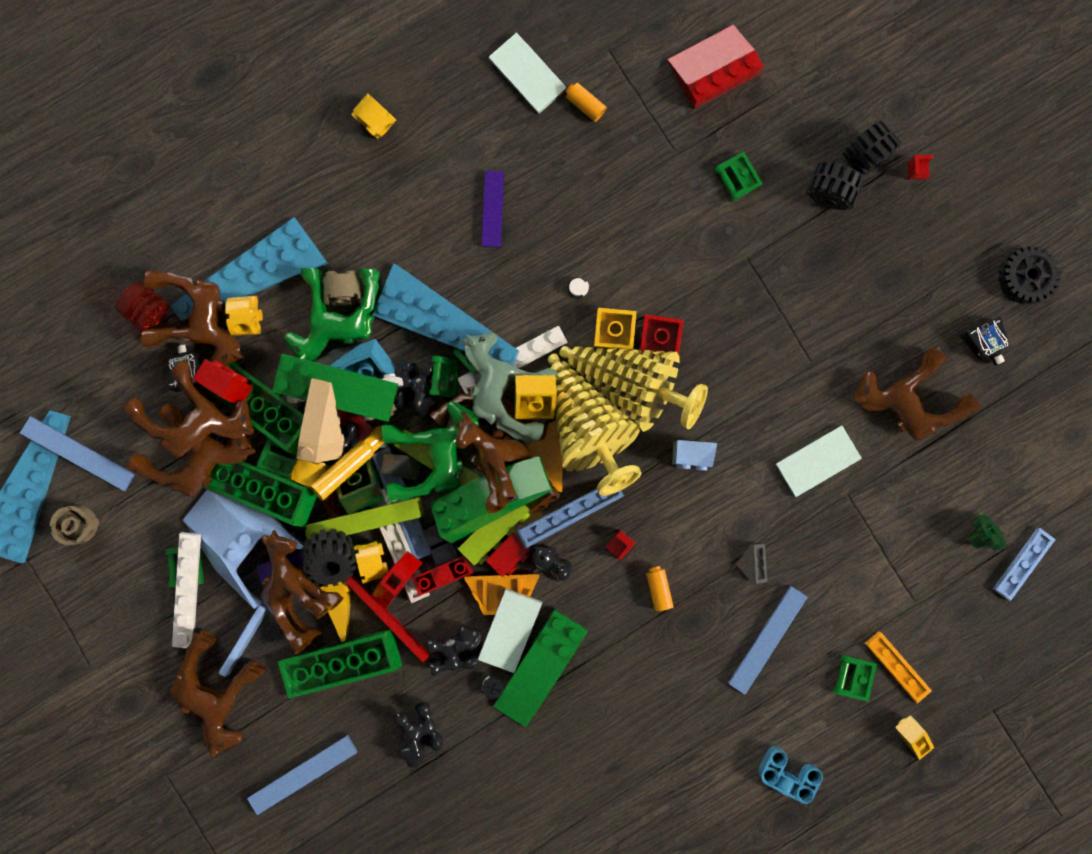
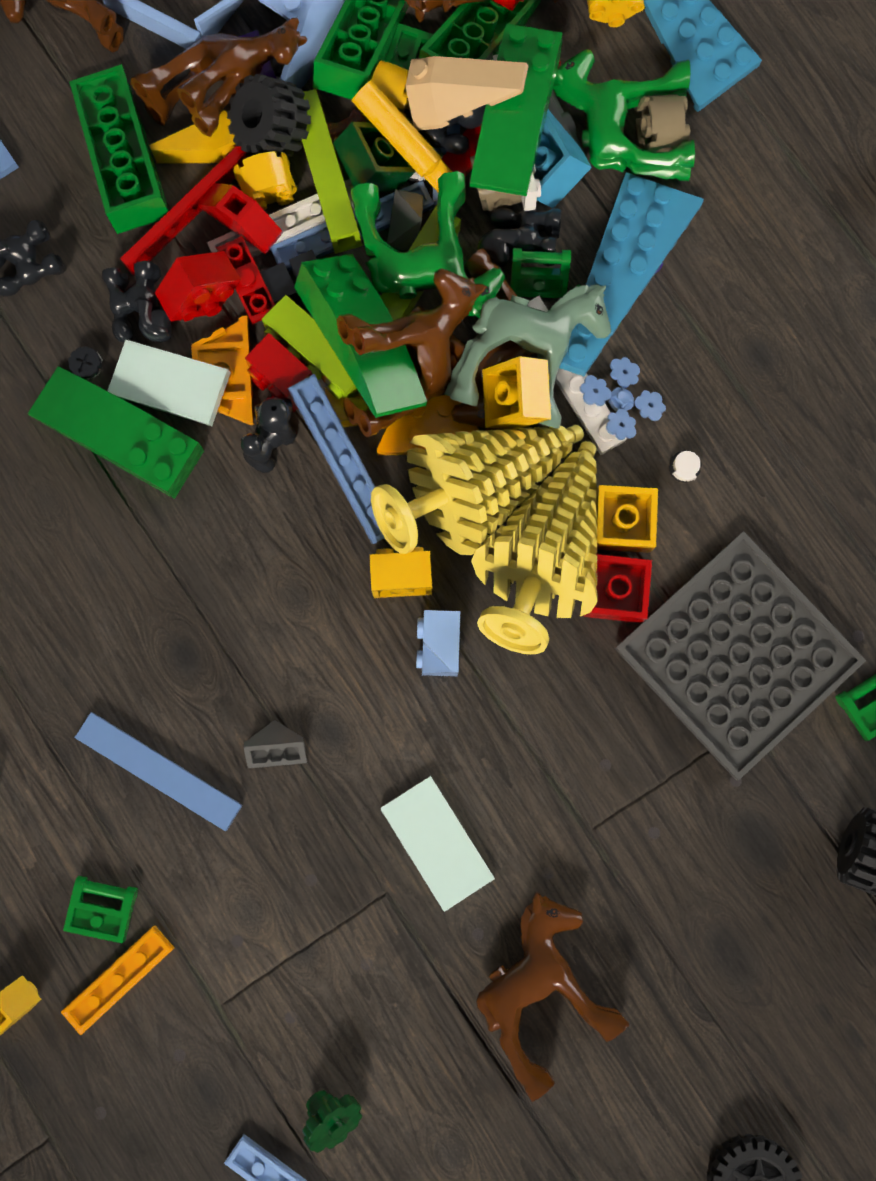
camera: 85 degrees right, 5 degrees down
dark purple tile [482,171,504,248] -> none
red panel [606,530,635,561] -> none
light orange brick [646,566,674,612] -> none
black torso [961,317,1010,366] -> none
none -> red brick [155,251,241,322]
none -> yellow brick [369,547,432,598]
none -> medium blue plant [580,357,666,440]
none -> dark grey plate [614,531,866,780]

